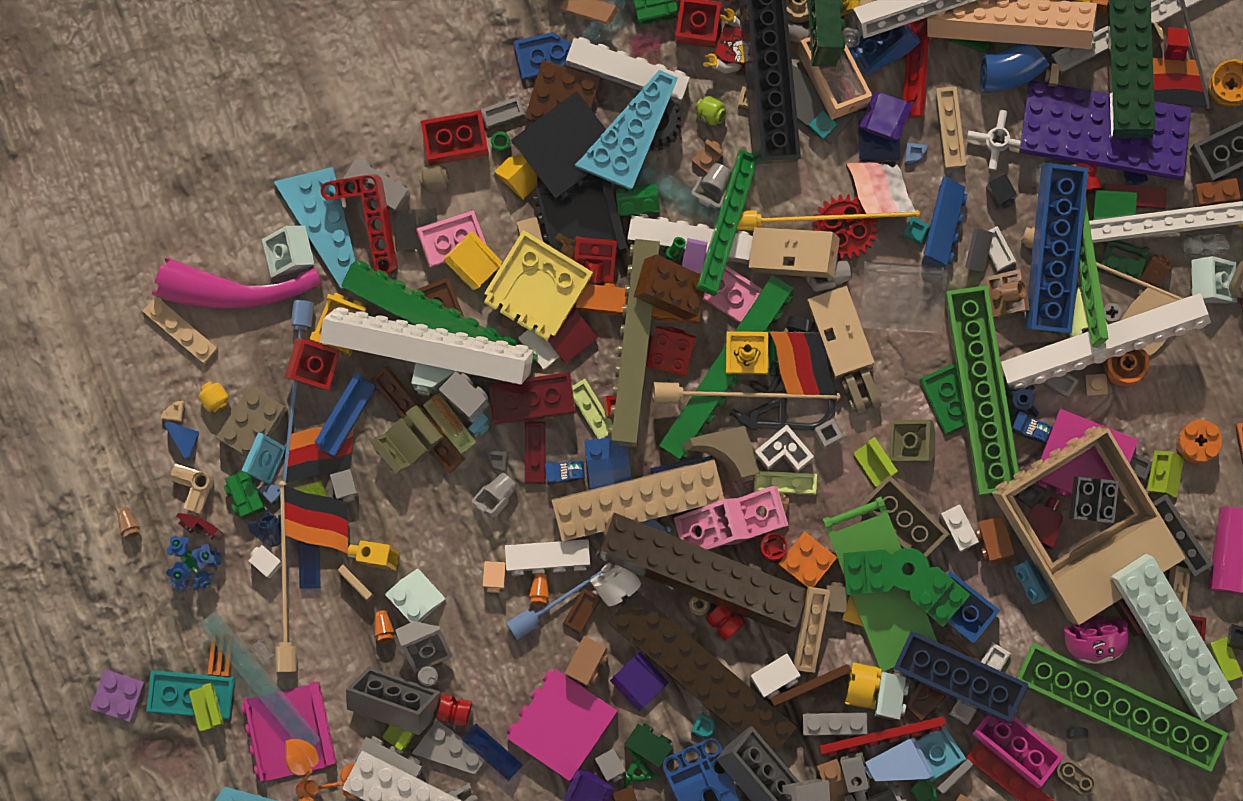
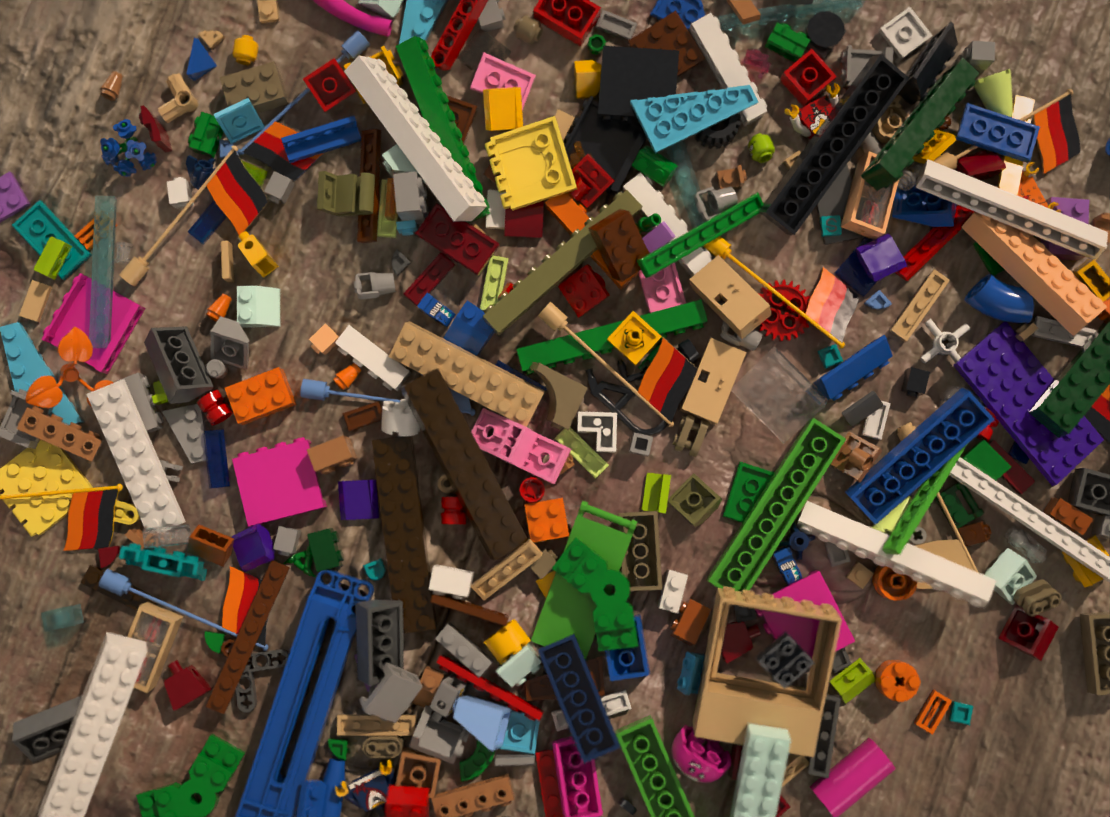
camera: 35 degrees right, 5 degrees up
none -> tan tile [19,280,52,322]
none -> orange brick [225,367,297,425]

